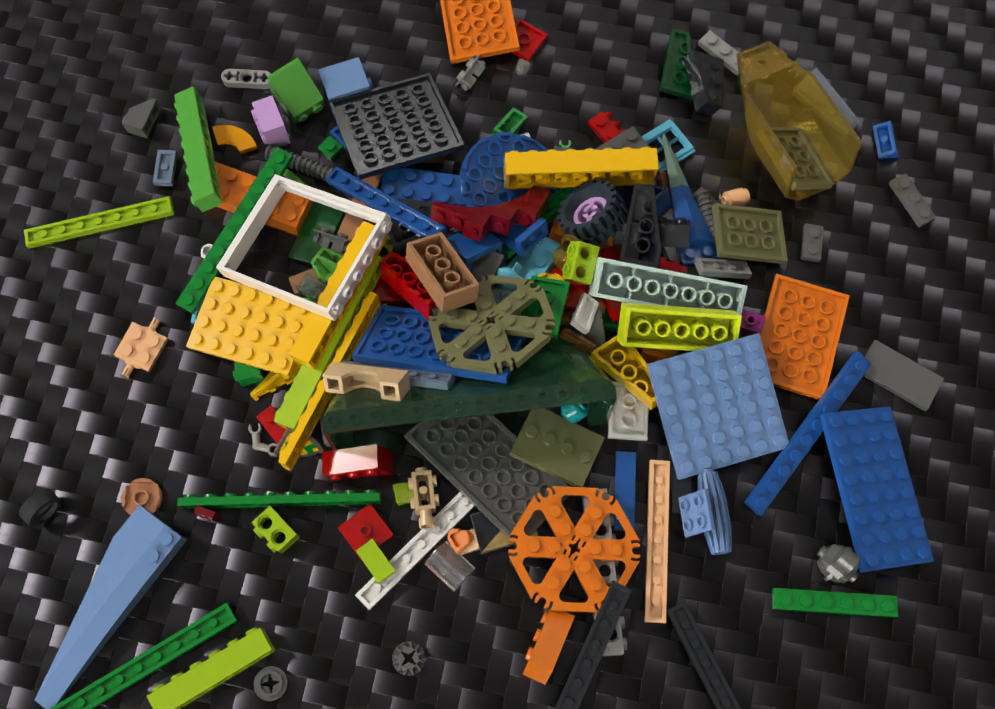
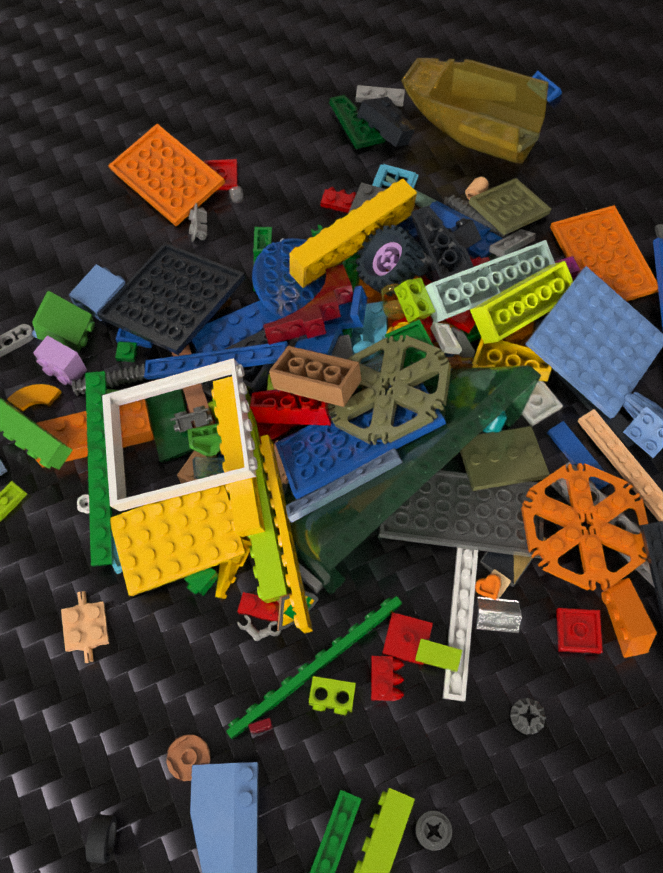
camera: 35 degrees left, 5 degrees down
wedge [322,444,394,481] -> none
tan arch [323,362,410,401] -> none
lime slope [393,482,414,506] -> none
tan brick [408,467,439,529] -> none
dark grey plate [801,223,823,262] -> none
dark grey plate [889,173,936,228] -> none
none -> red plate [371,656,404,701]
none -> red plate [556,608,603,654]

